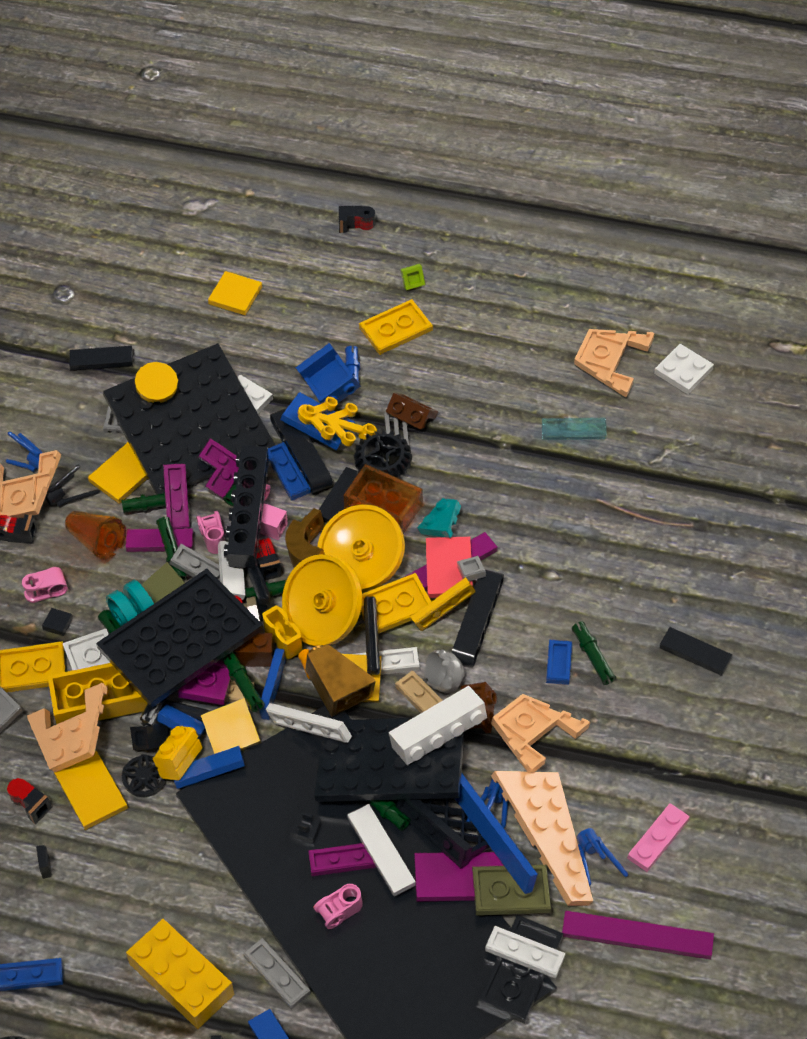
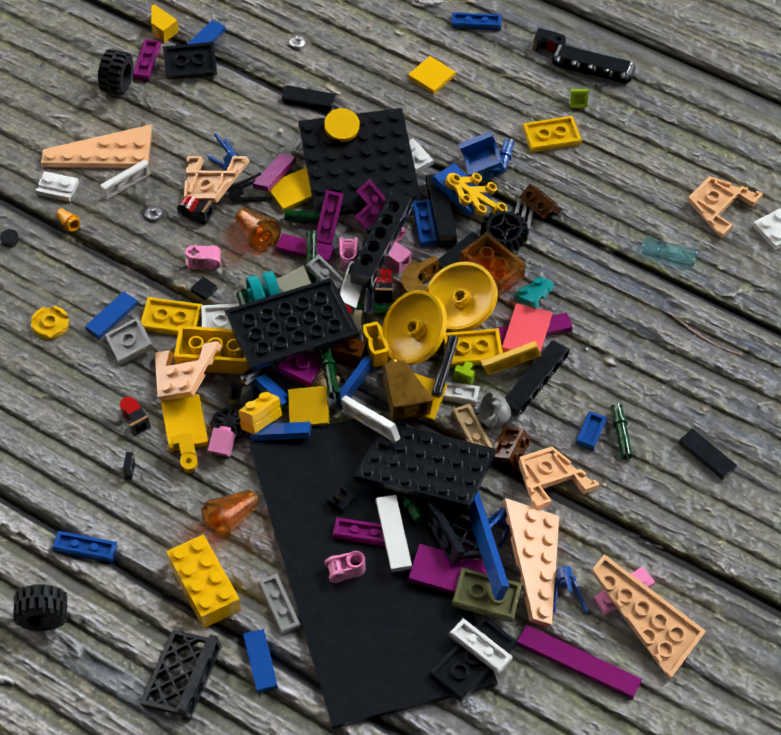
camera: 15 degrees right, 0 degrees up
white brick [389,686,487,765] -> none
light grey tile [457,556,486,581] -> none
none -> yellow leg [172,432,198,473]
none -> clear orange cone [201,490,258,539]
none -> bright pink brick [208,426,236,458]
none -> magenta tile [253,153,296,192]
none -> blue tile [451,12,502,31]
none -> lime tile [453,361,475,385]
none -> black beam [551,45,636,83]
none -> light nougat wing [591,554,706,680]

